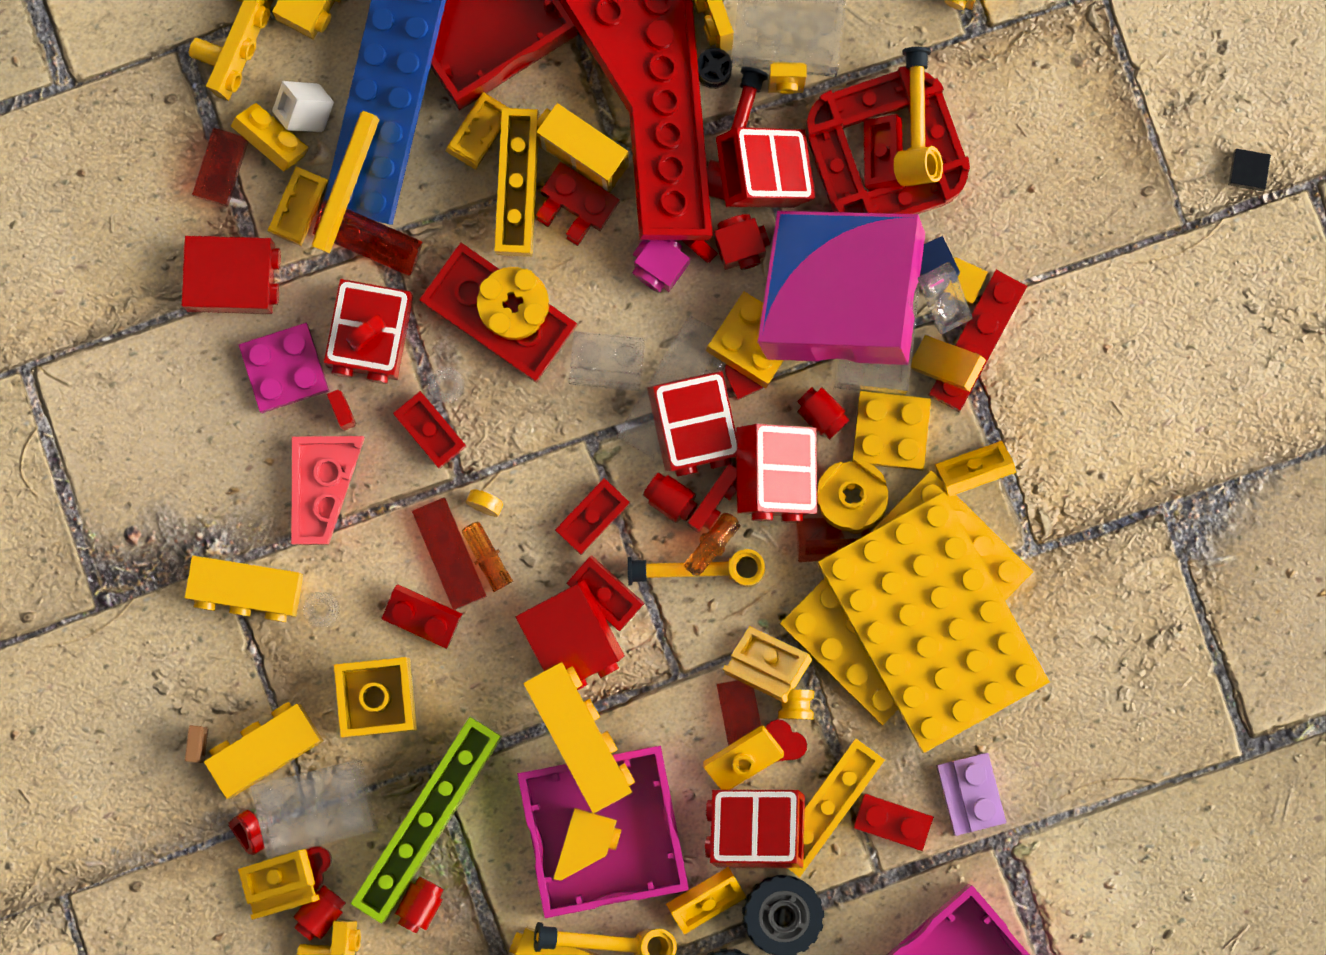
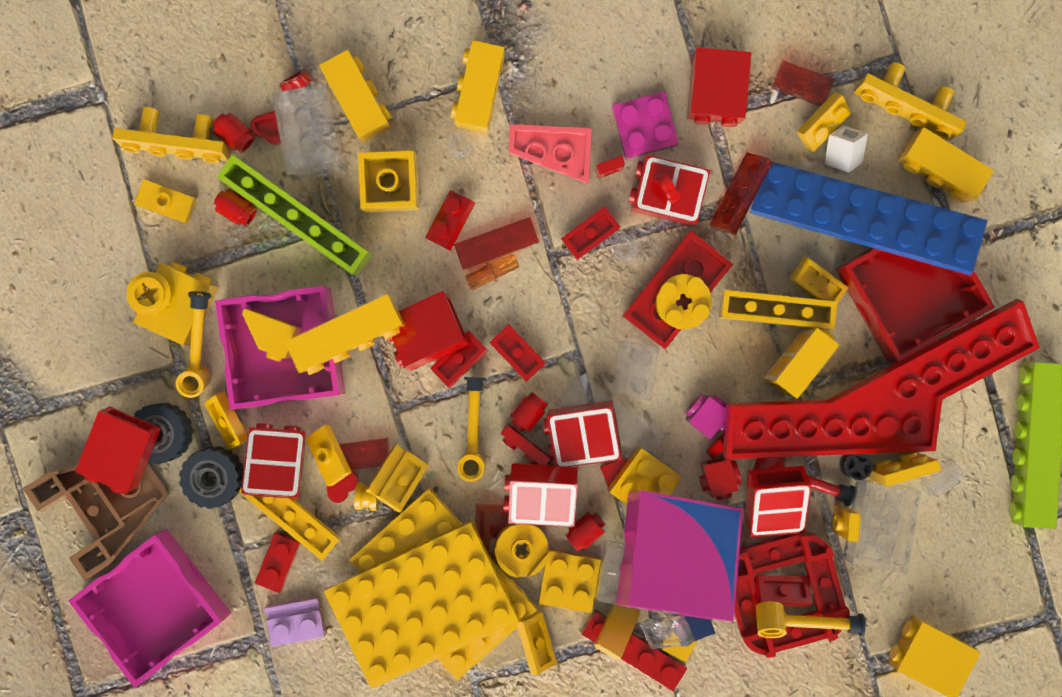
camera: 95 degrees right, 5 degrees up
medium nougat tile [185,725,209,763] -> none
yellow plate [238,849,320,920] -> none
yellow plate [267,166,329,246] -> none
yellow tile [312,111,380,254] -> none
yellow tile [466,489,503,517] -> none
red plate [536,162,620,246] -> none
clear orange axle [684,512,741,576] -> none

